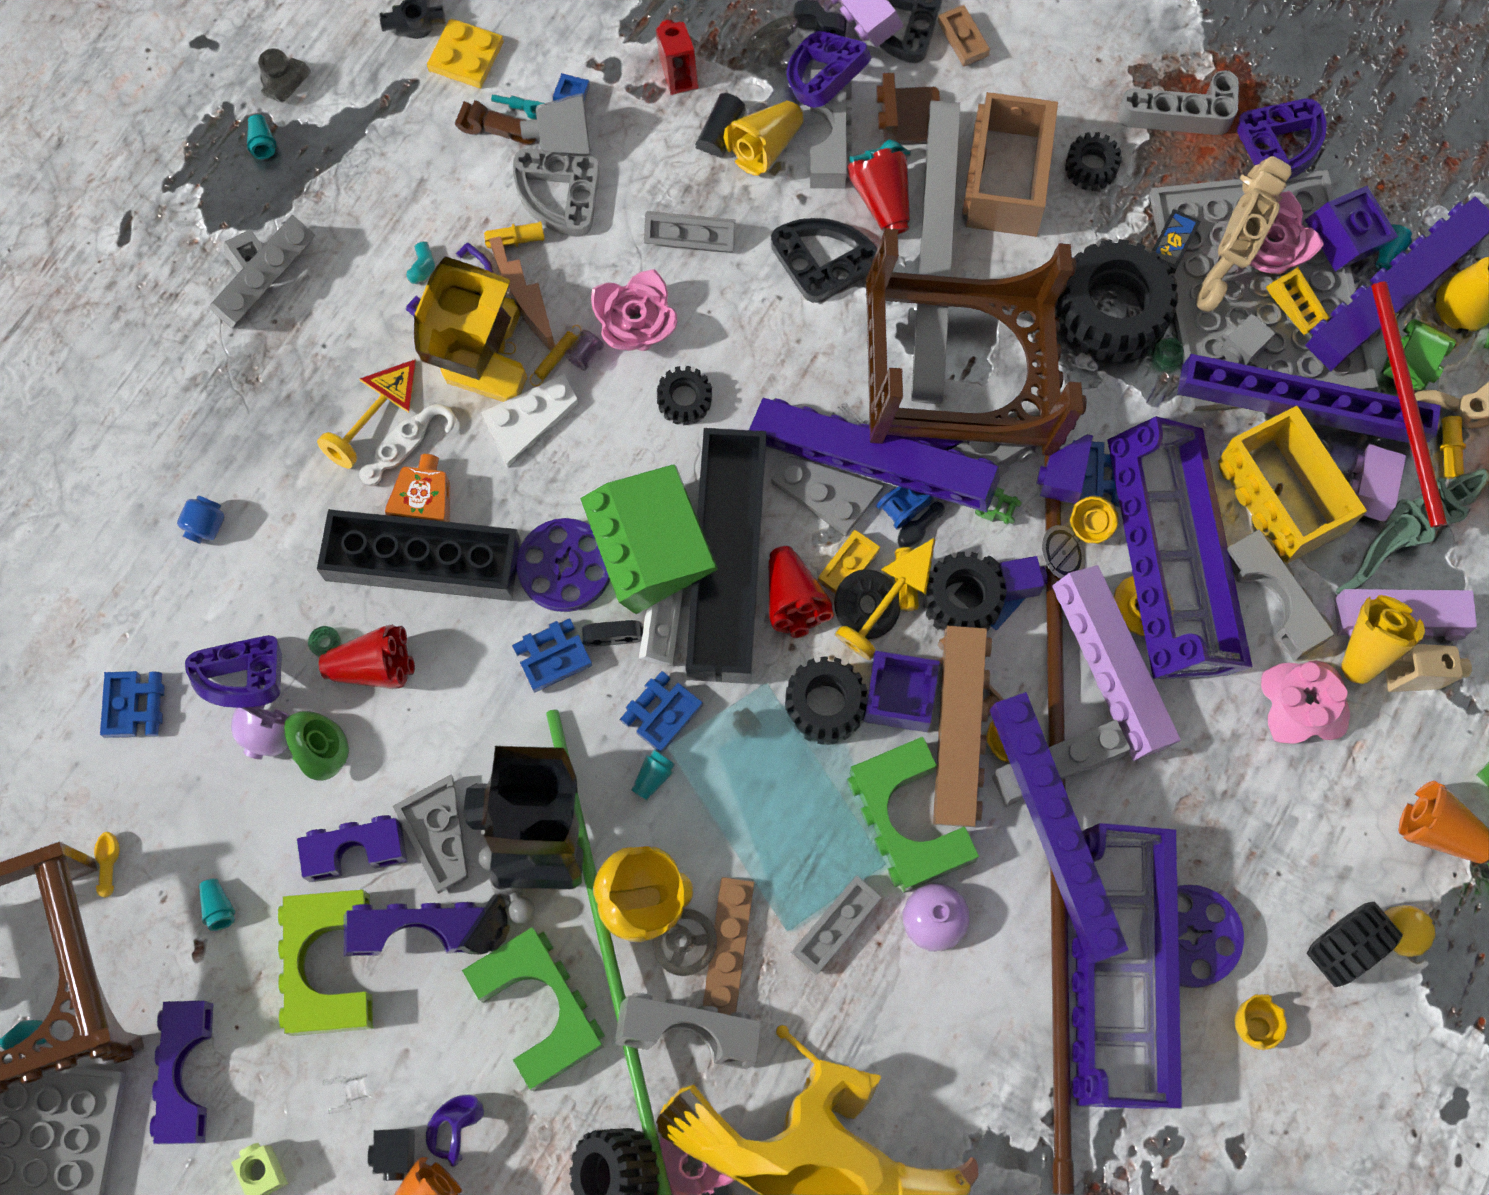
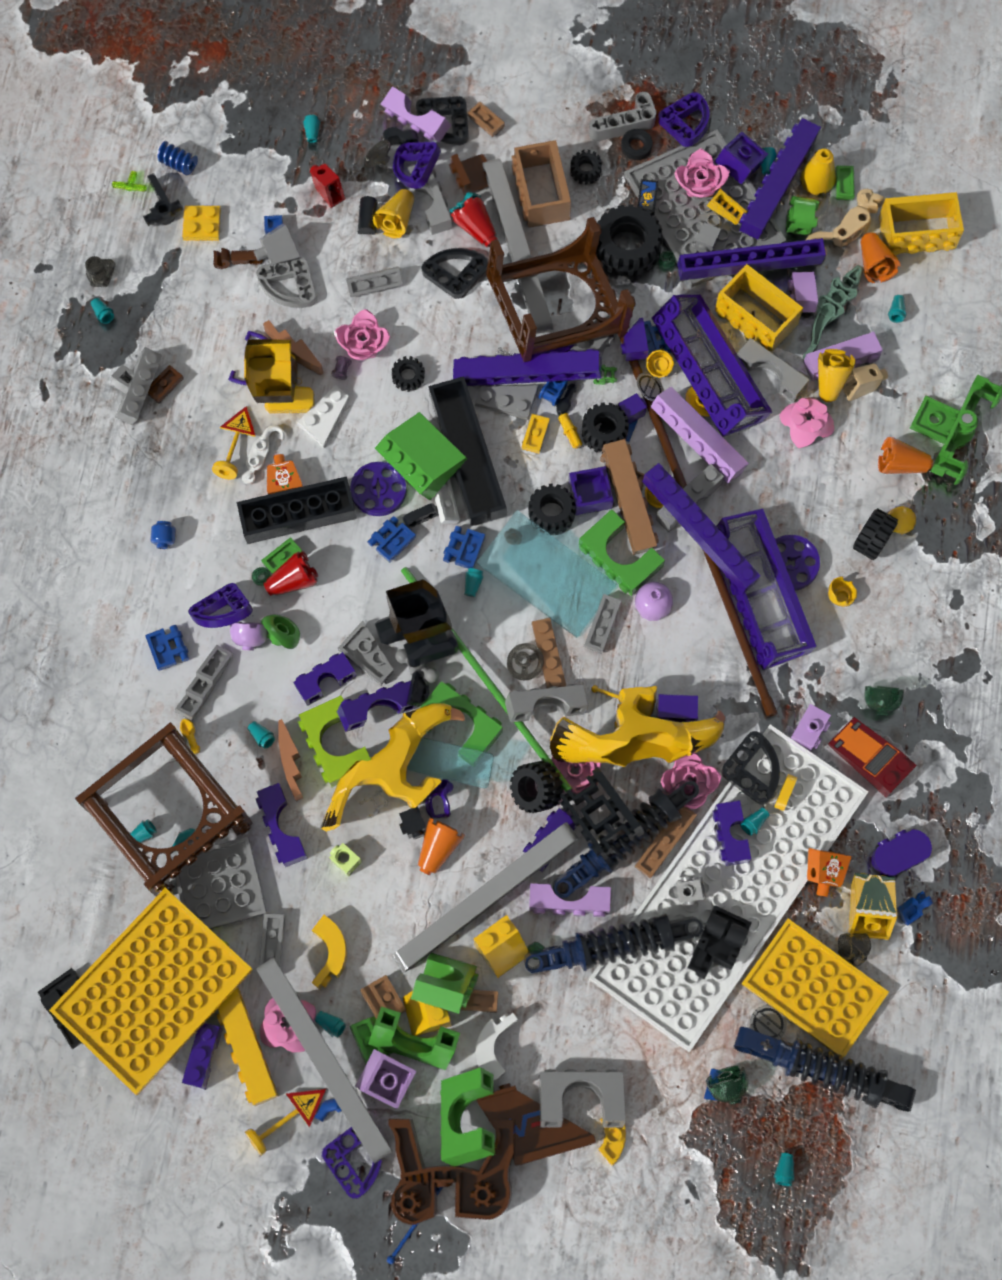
camera: 20 degrees left, 0 degrees up
teal arm [406,241,435,284] -> none
yellow axle [484,221,545,249] -> none
teal hand [491,94,544,120] -> none
yellow piece [530,325,581,387] -> none
yellow piece [593,846,693,942] -> none
red cone [768,546,834,638] -> none
black wheel [834,569,901,639] -> none
yellow piece [835,538,936,661] -> none
tan animal [1196,156,1292,312] -> none
red piece [1371,281,1447,528] -> none
yellow axle [1440,416,1466,479] -> none
none -> reddish brown plate [147,365,184,404]
none -> light grey slope [175,645,233,721]
none -> bright green plate [261,537,302,574]
none -> nougat slope [278,719,303,801]
none -> yellow animal [320,703,465,832]
none -> clear light blue piece [407,737,494,788]
none -> black tyre [621,129,653,160]
none -> dark purple container [656,694,698,722]

